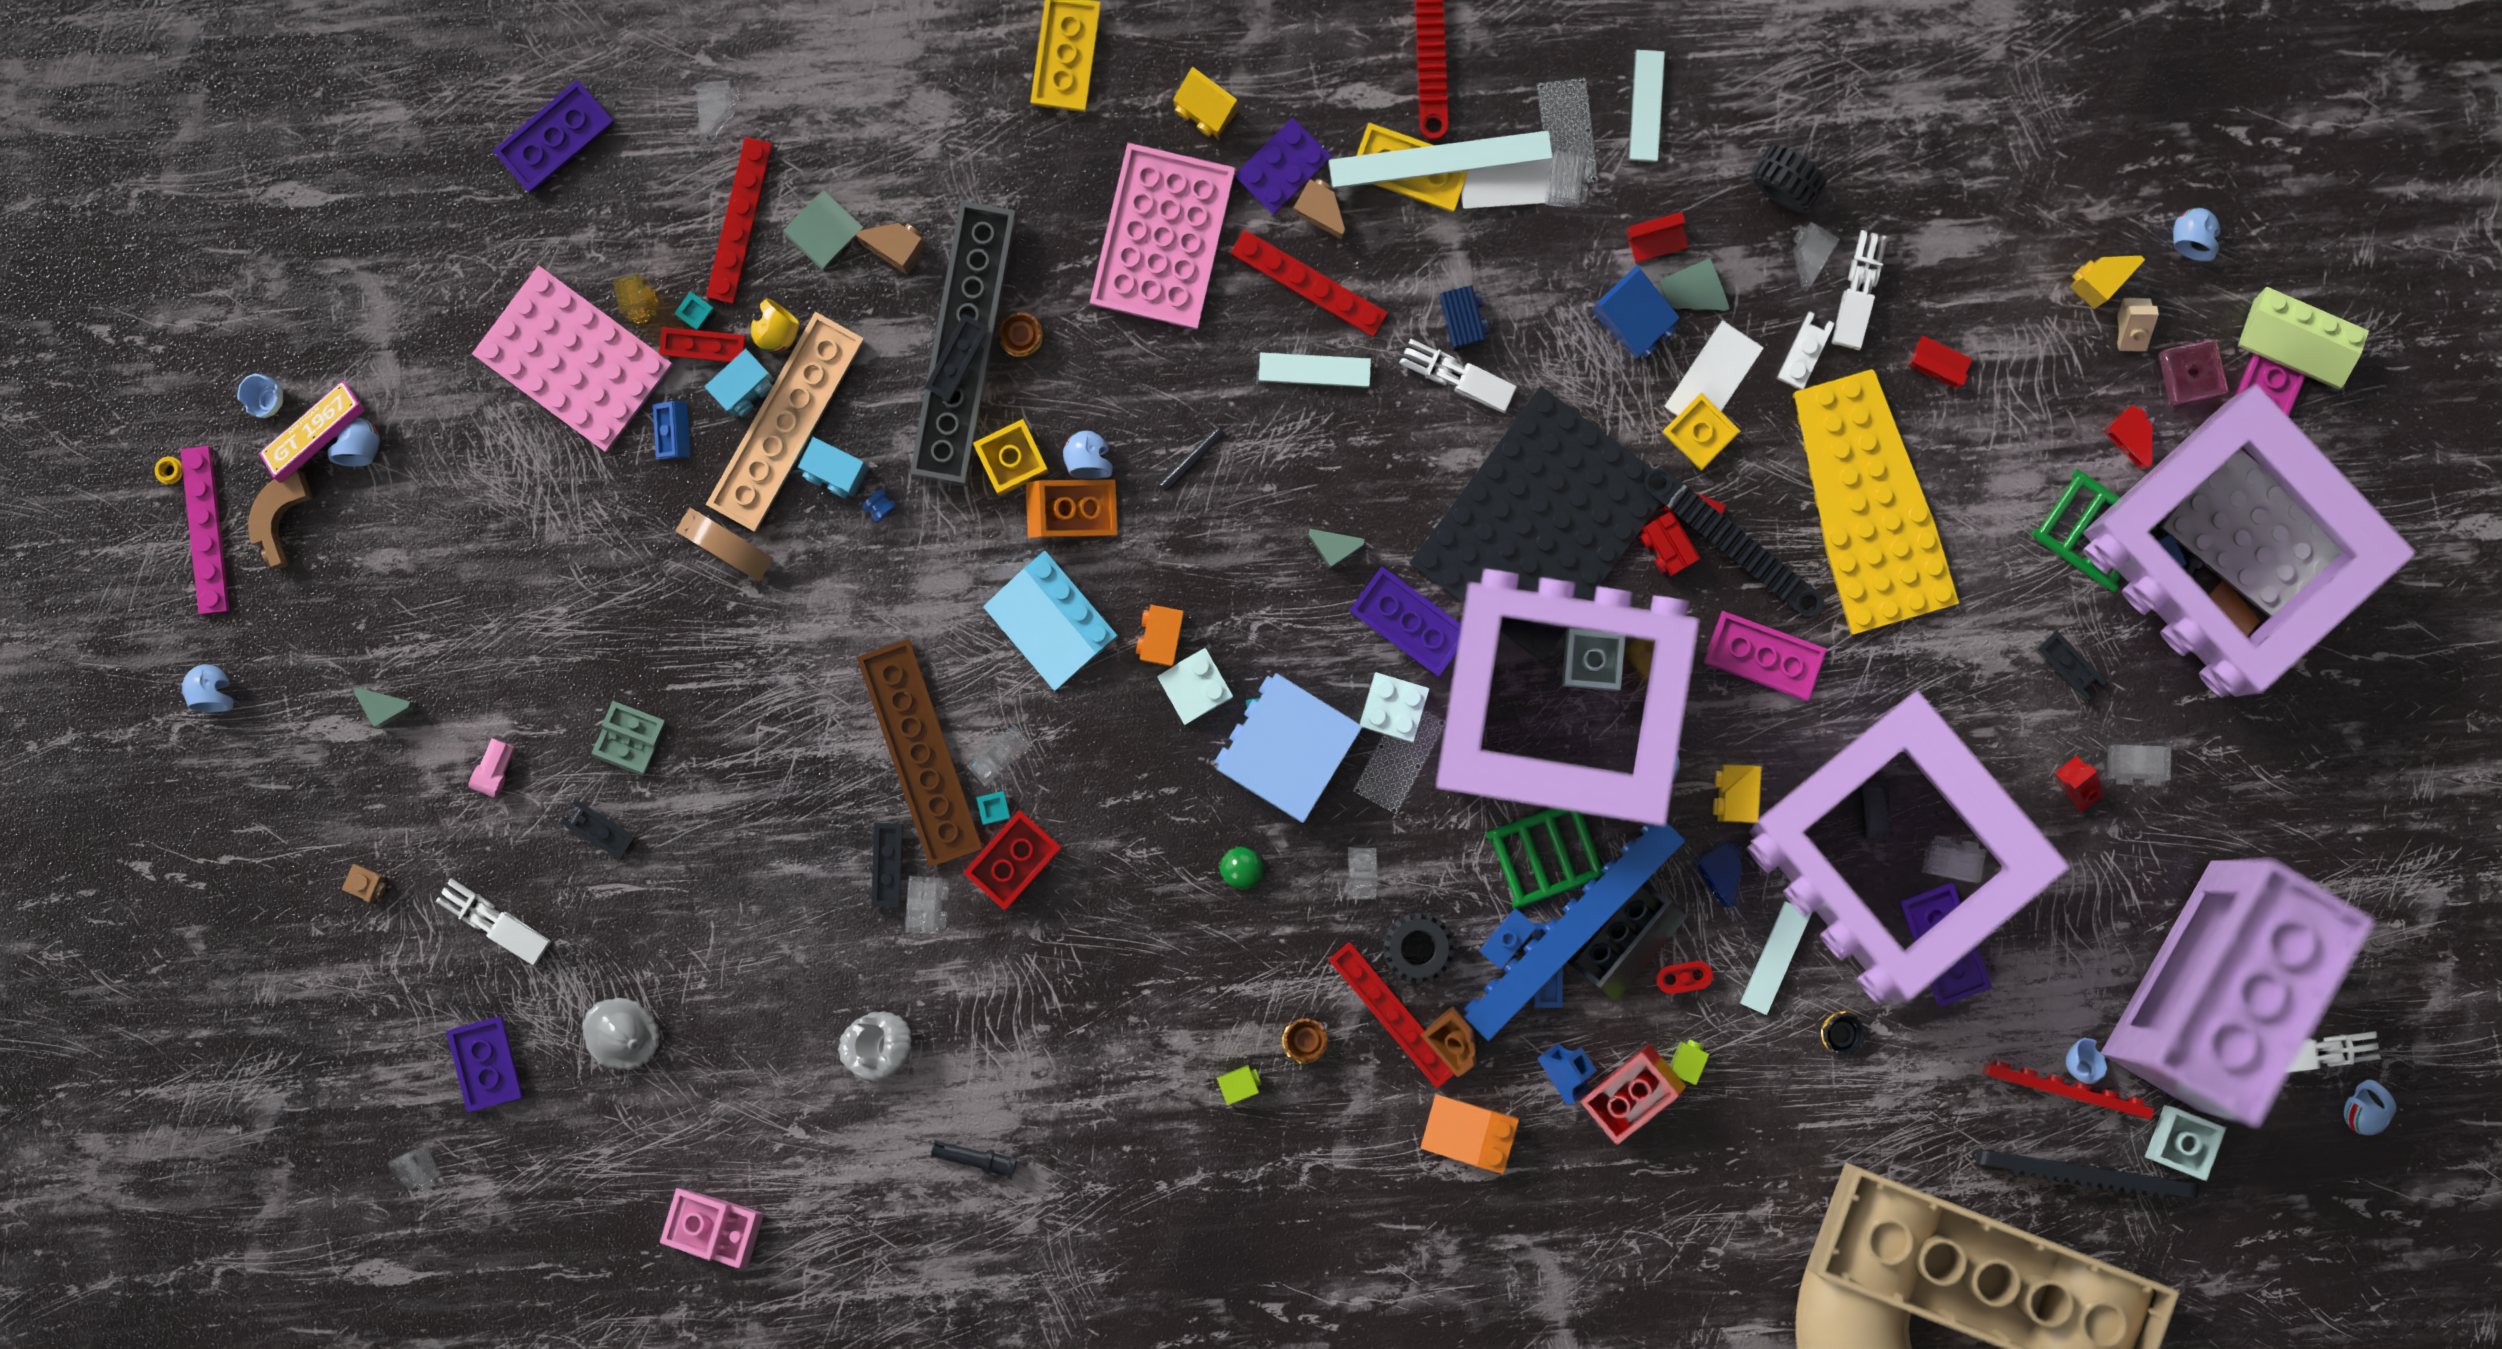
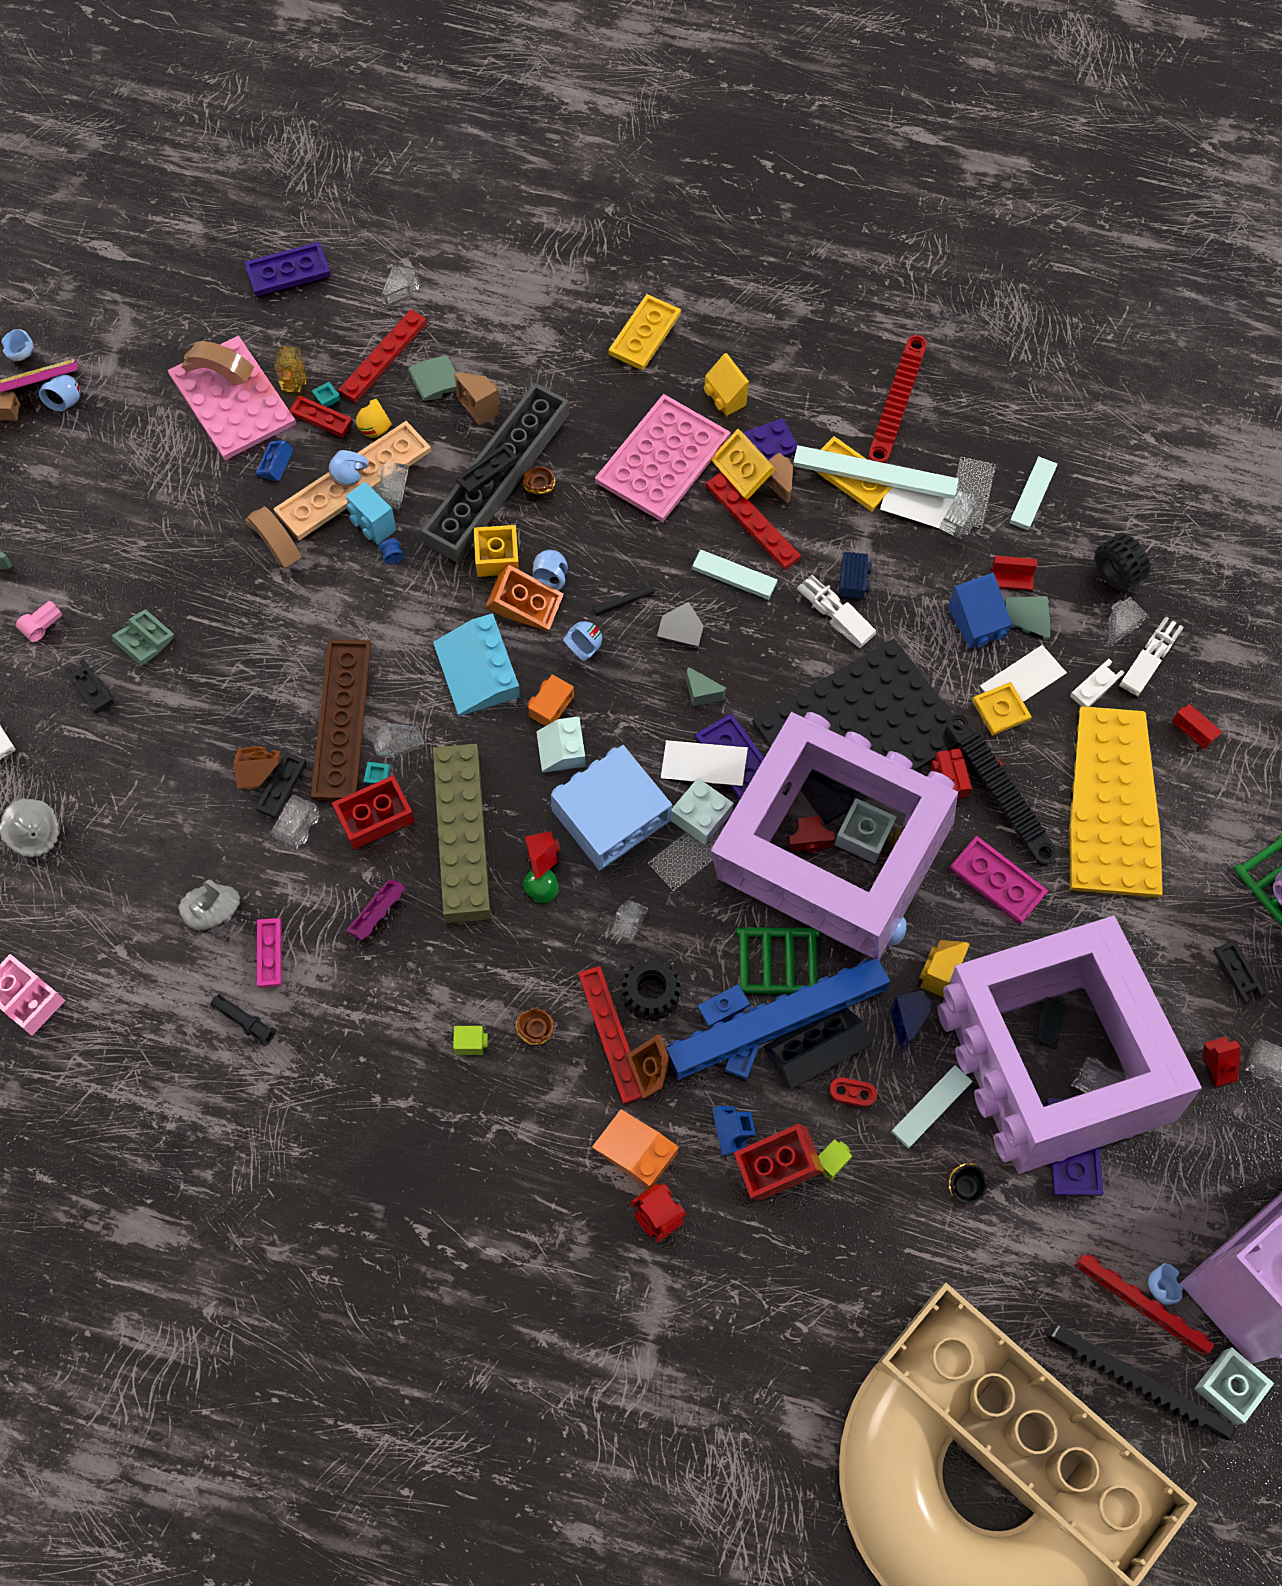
camera: 25 degrees right, 20 degrees down
medium azure brick [705,349,775,418] -> none
none -> medium nougat arch [181,341,254,386]
none -> dark orange slope [233,746,281,790]
none -> dark pink plate [257,918,282,988]
none -> light blue helmet [329,450,369,487]
none -> magenta plate [346,879,405,940]
none -> clear brick [374,460,409,510]
none -> olive brick [433,744,491,923]
none -> red slope [525,831,561,879]
none -> light blue helmet [563,621,602,662]
none -> red brick [630,1183,686,1243]
none -> light grey slope [657,602,704,647]
none -> white sticker [661,740,748,786]
none -> yellow plate [711,429,776,499]
none -> red brick [787,816,835,853]

